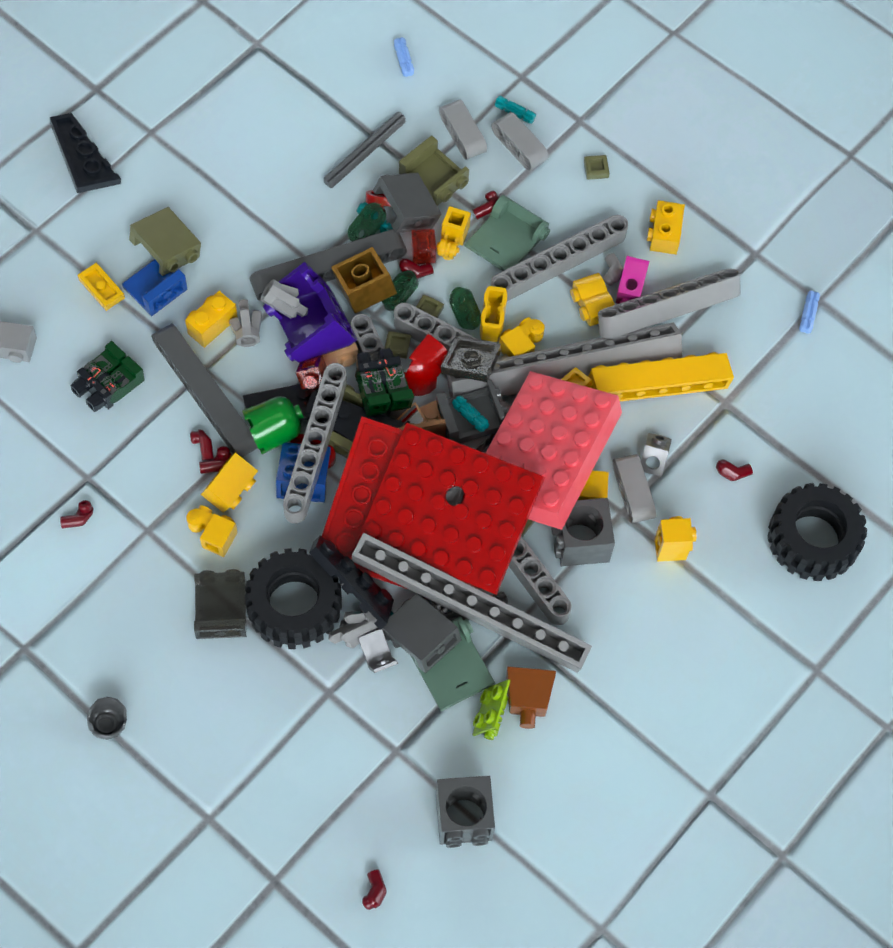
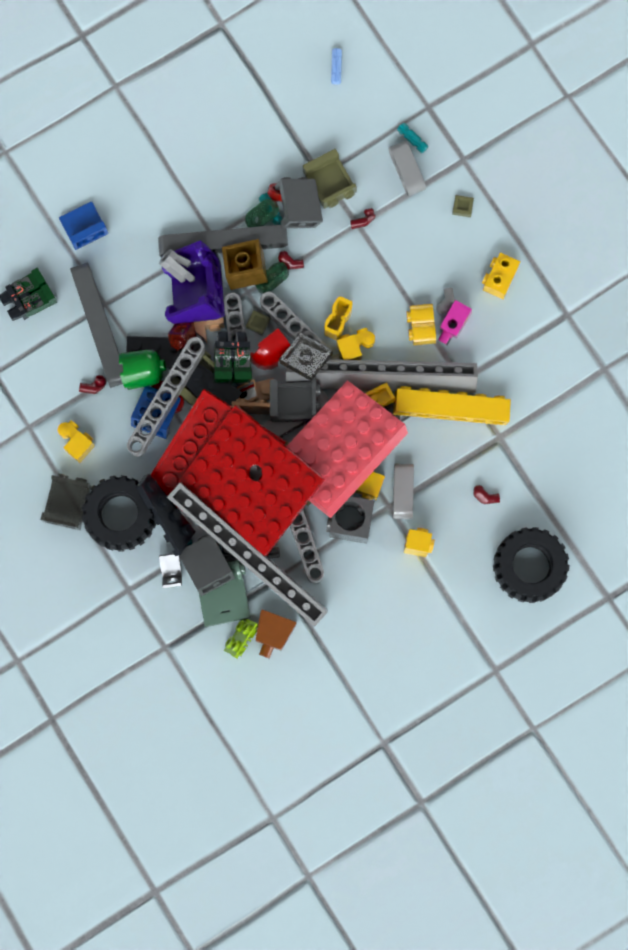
camera: 20 degrees right, 15 degrees up
black wing [50,113,121,193] -> none
yellow plate [77,263,125,311] -> none
olive panel [129,207,201,276] -> none
yellow brick [185,291,238,348] -> none
dark red arm [190,429,214,461] -> none
yellow brick [201,452,258,513] -> none
light grey rock [229,299,262,347] -> none
dark grey axle [324,112,406,188] -> none
light grey rock [328,610,379,648] -> none
dark red arm [362,869,387,910] -> none
clear red brick [411,229,436,264] -> none
olive tile [416,295,444,318] -> none
yellow brick [436,206,471,260] -> none
dark grey brick [436,776,495,848] -> none
light grey beam [439,99,487,160] -> none
clear green plate [449,287,481,330] -> none
teal axle [452,396,490,432] -> none
sand green door [464,195,550,271] -> none
light grey beam [491,215,628,301] -> none
light grey beam [598,269,741,339] -> none
flat silver bracket [641,433,672,477] -> none
light blue axle [799,290,820,334] -> none

